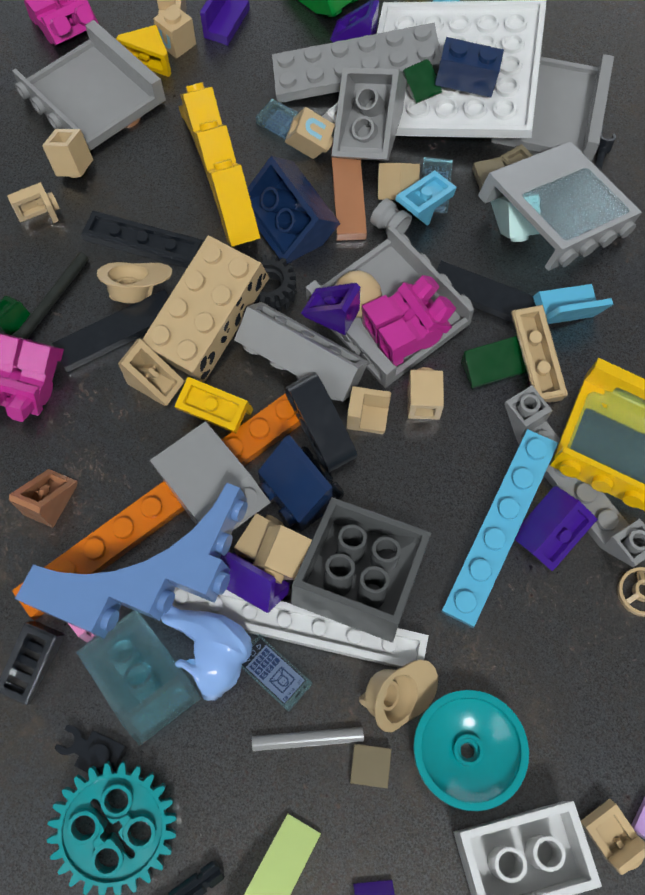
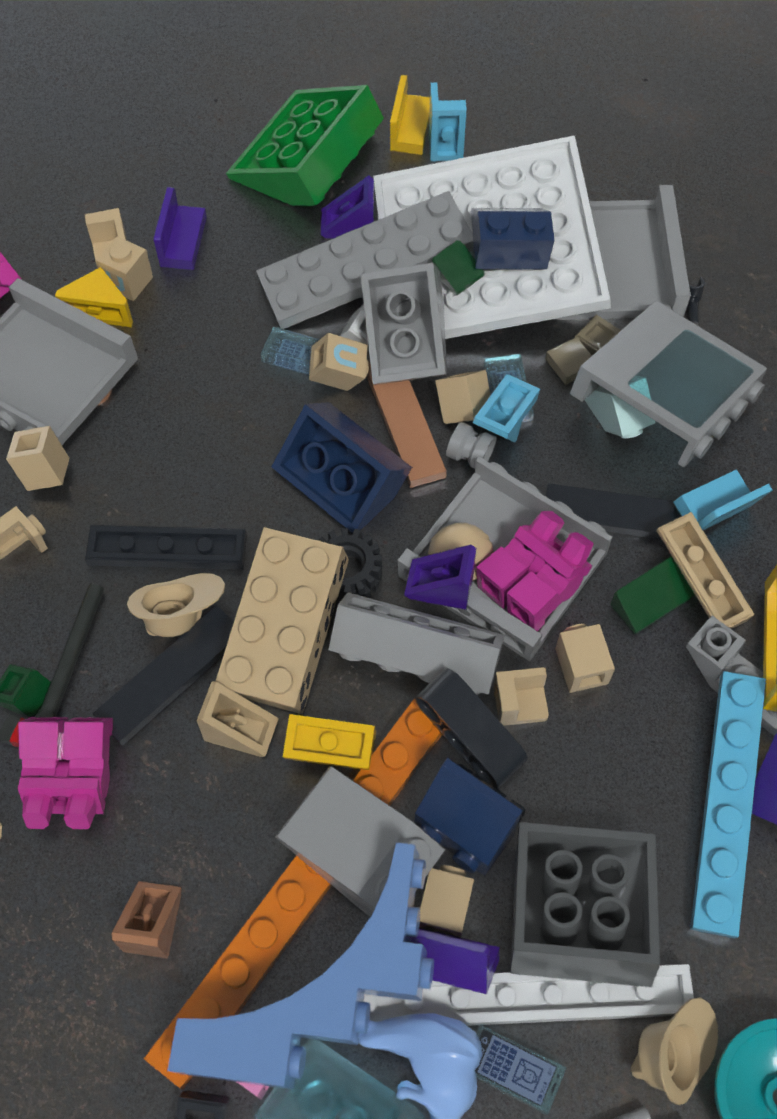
camera: 15 degrees left, 5 degrees down
yellow arch [179,82,260,247] -> none
tan brick [253,525,312,584] -> none

